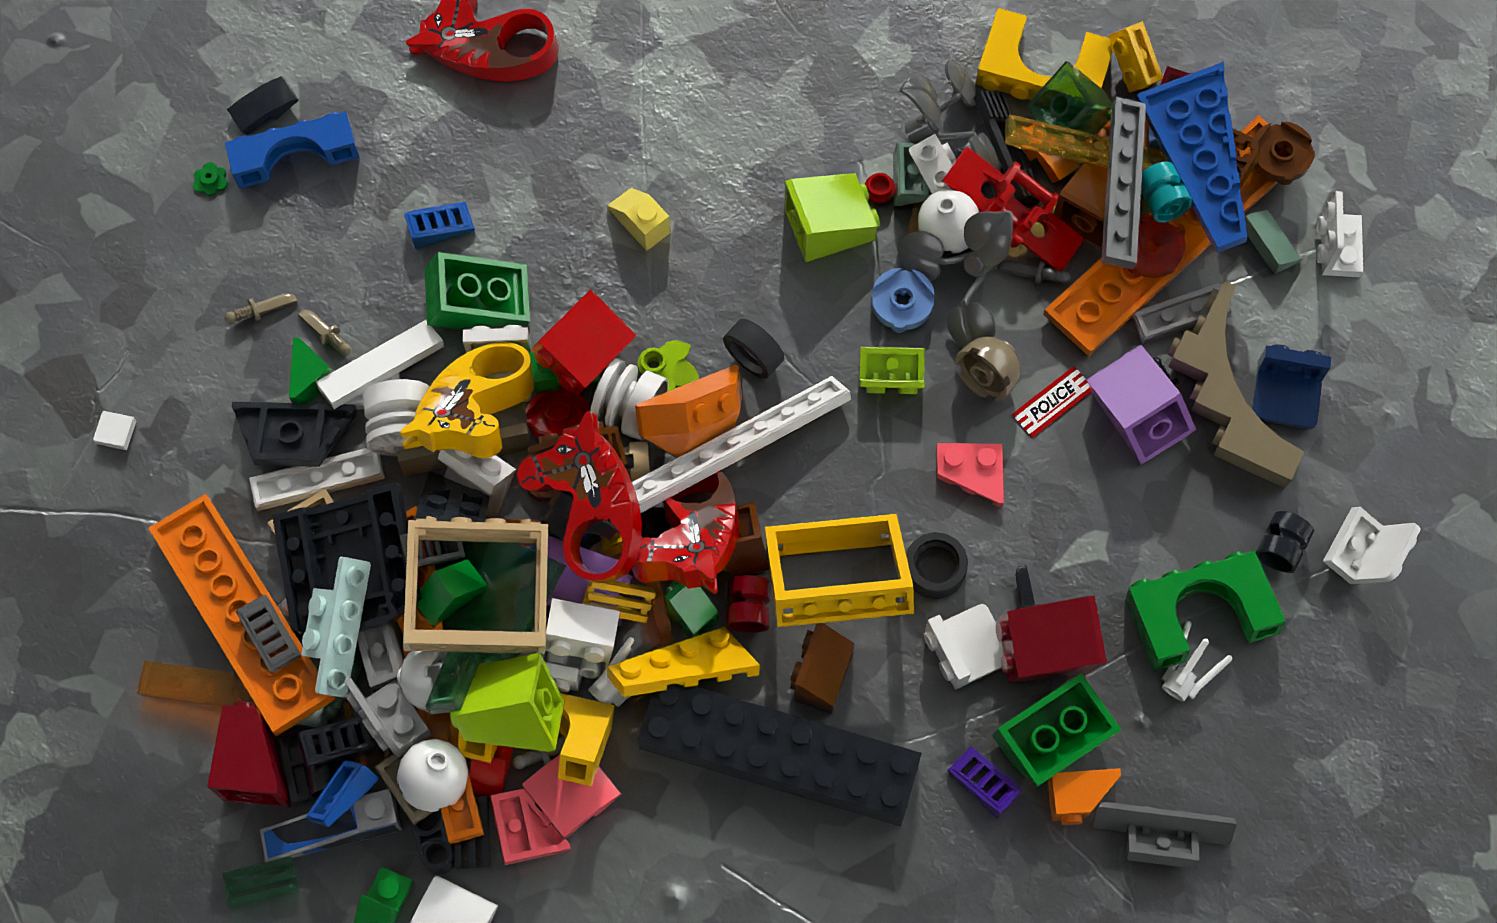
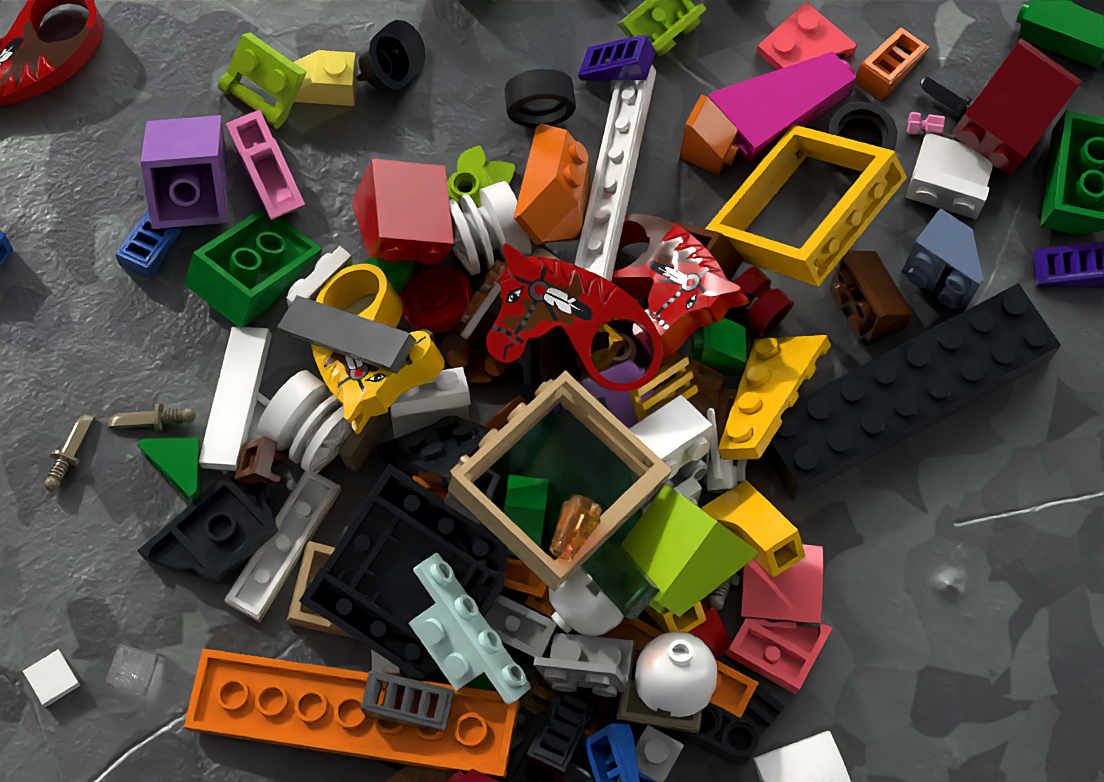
camera: 50 degrees left, 0 degrees up
none -> clear tile [105,644,159,696]
none -> medium lavender slope [141,115,228,229]
none -> lime plate [218,32,307,129]
none -> bright pink slope [226,109,305,220]
none -> reddish brown tile [234,436,286,485]
none -> dark grey tile [277,295,416,374]
none -> black piece [356,20,426,91]
none -> clear orange cone [550,495,602,561]
none -> dark purple slope [578,35,656,80]
none -> orange slope [679,94,740,176]
none -> dark pink slope [708,51,856,165]
none -> orange slope [855,27,929,101]
none -> sand blue slope [901,208,984,313]
none -> bright pink piece [907,112,945,137]

